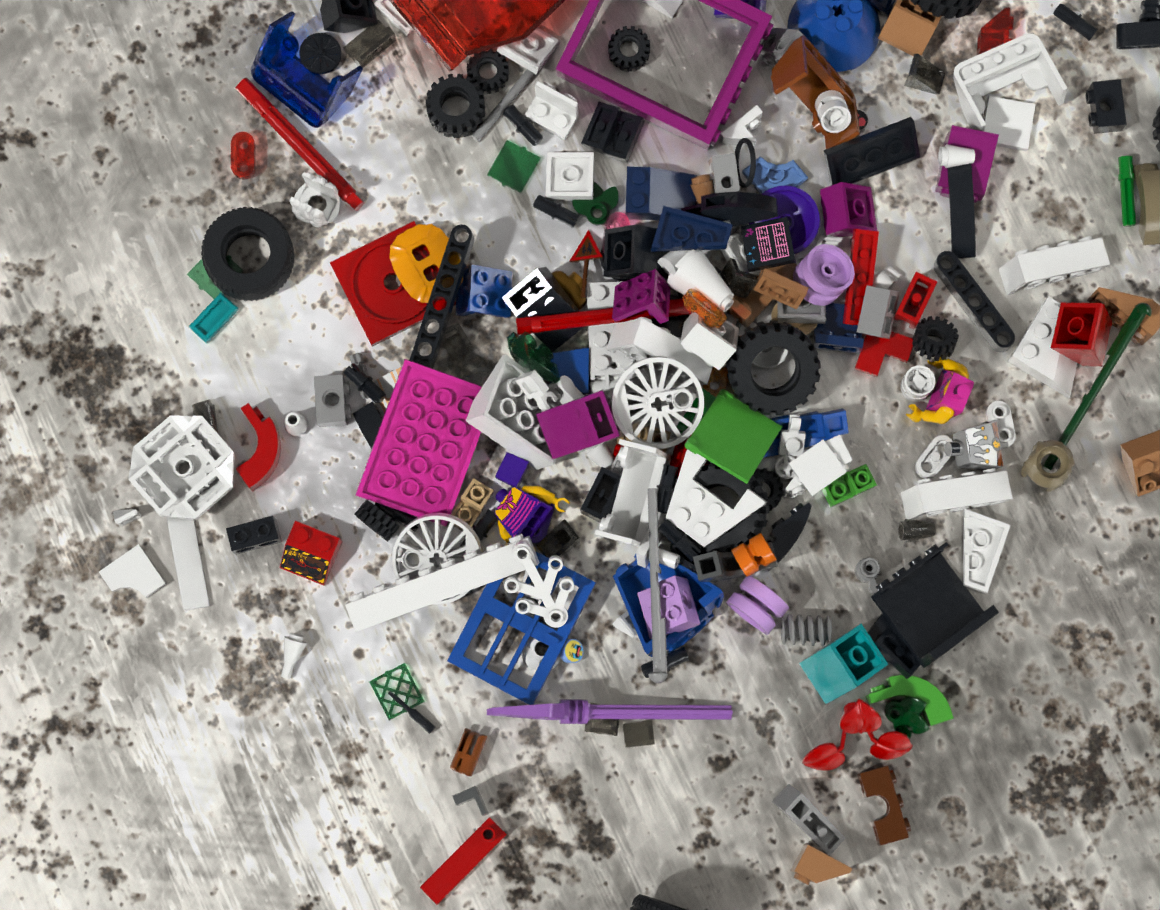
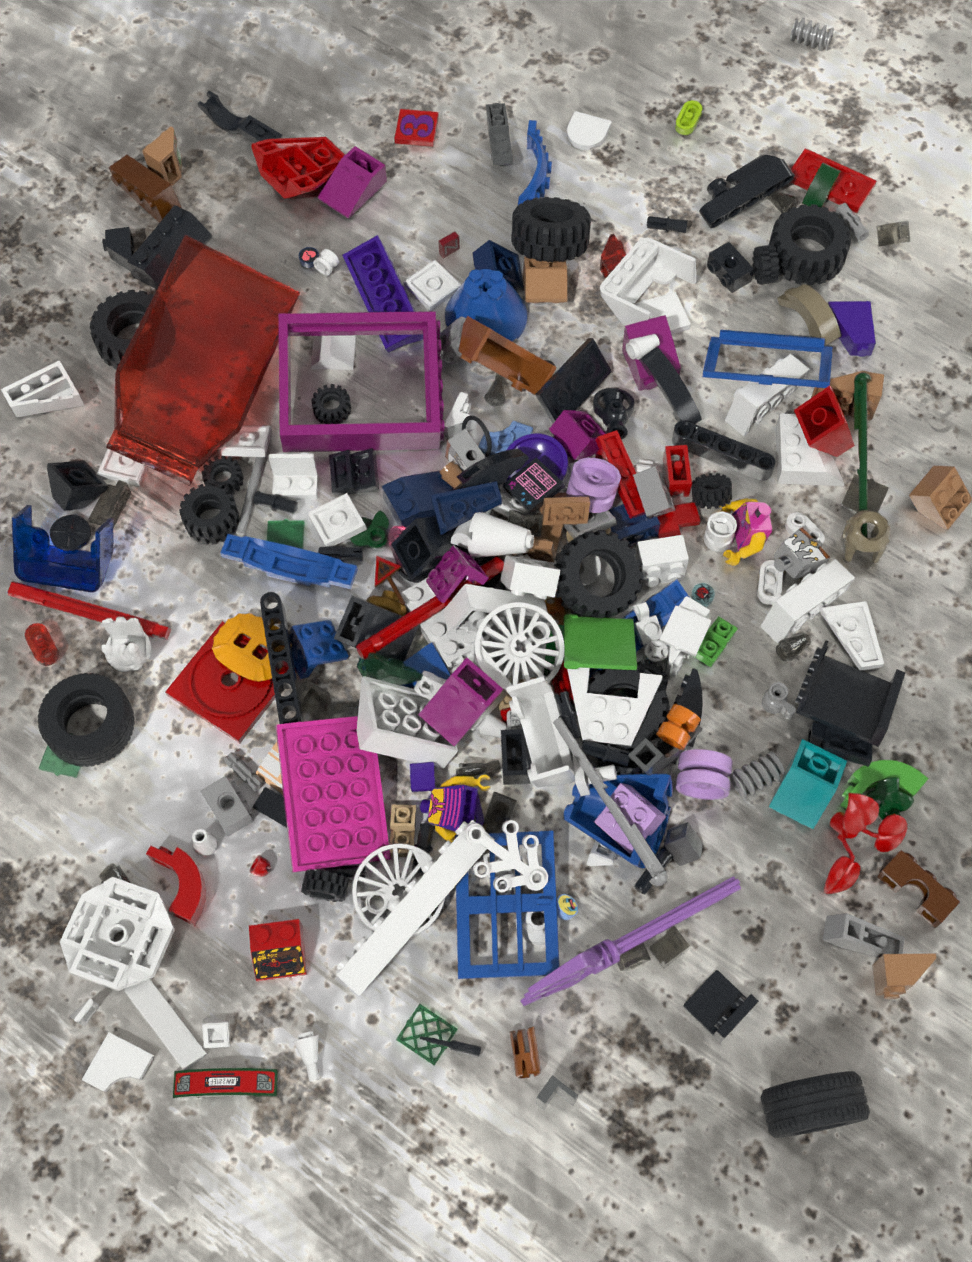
camera: 30 degrees left, 15 degrees down
teal tile [189,292,239,344] -> none
black brick [226,516,282,555] -> none
black axle [344,363,386,404] -> none
red piece [420,817,507,905] -> none
white plate [515,370,557,411] -> none
clear orange plate [683,289,727,328] -> none
white wheel [815,90,851,133] -> none
clear smoke slope [904,54,945,95] -> none
green axle [1118,156,1136,227] -> none
none -> slope [173,1068,278,1099]
none -> white slope [202,1017,230,1048]
none -> blue piece [220,534,358,589]
none -> red hinge [249,855,271,877]
none -> clear smoke cone [456,760,501,779]
none -> clear smoke cone [484,373,505,406]
none -> black piece [593,388,634,440]
none -> white brick [635,535,689,587]
none -> flat silver panel [664,822,703,866]
none -> black bracket [683,970,759,1043]
none -> tile [691,583,715,607]
none -> blue door [702,330,833,388]
none -> black tyre [752,245,780,285]
none -> clear smoke piece [841,474,889,514]

